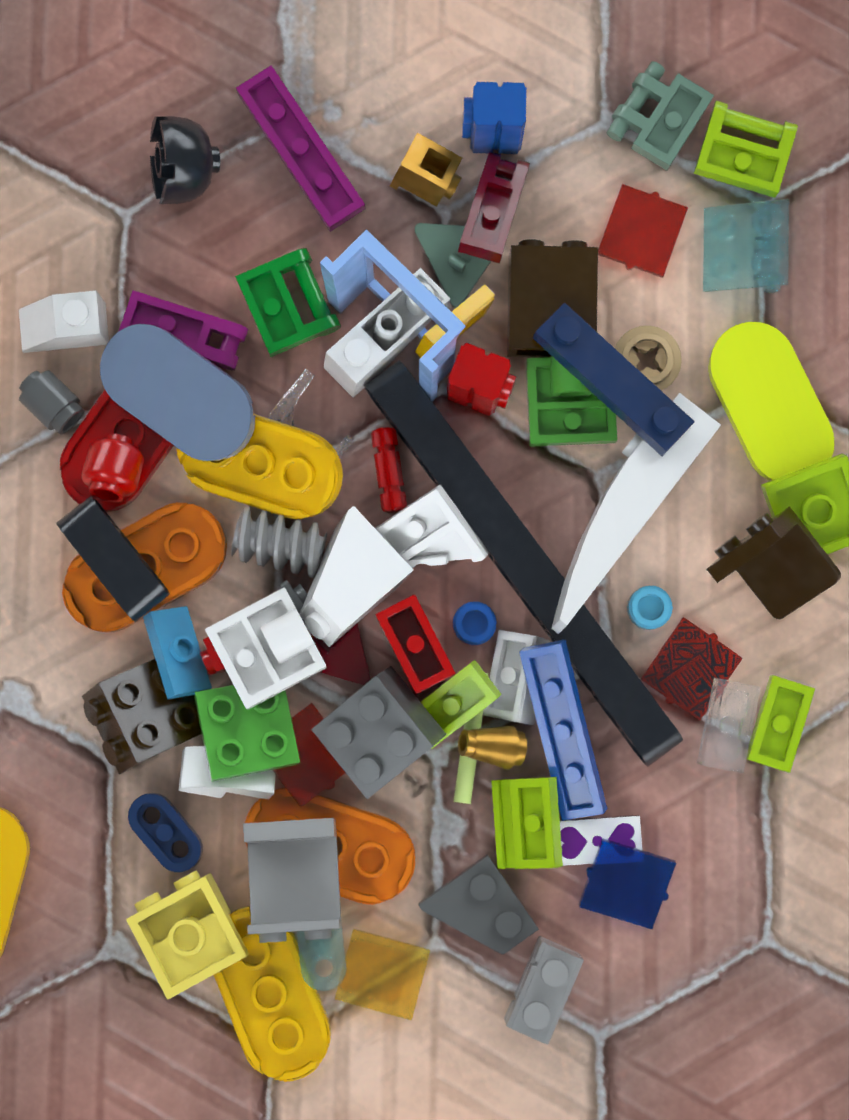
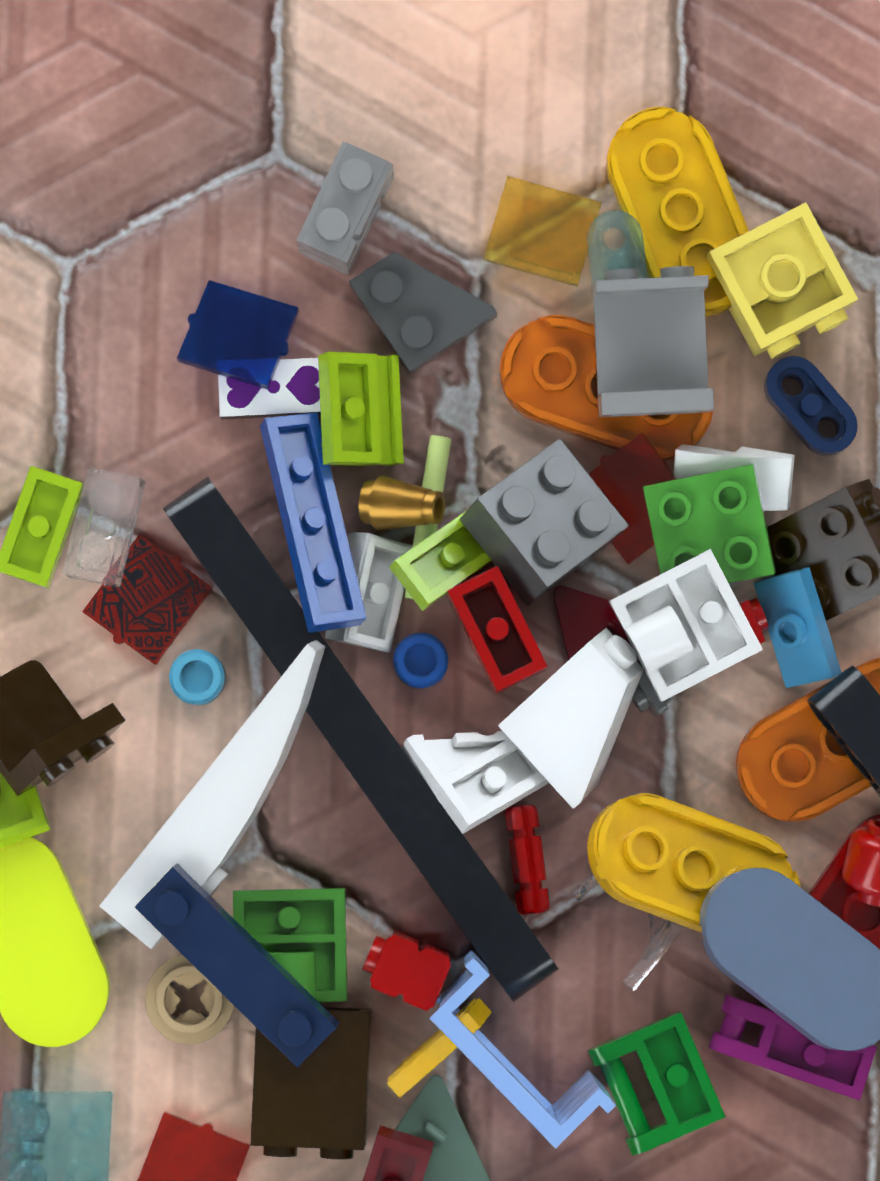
camera: 175 degrees left, 0 degrees up
light grey piece [231,506,327,578] -> none
white slope [324,268,450,398] -> none

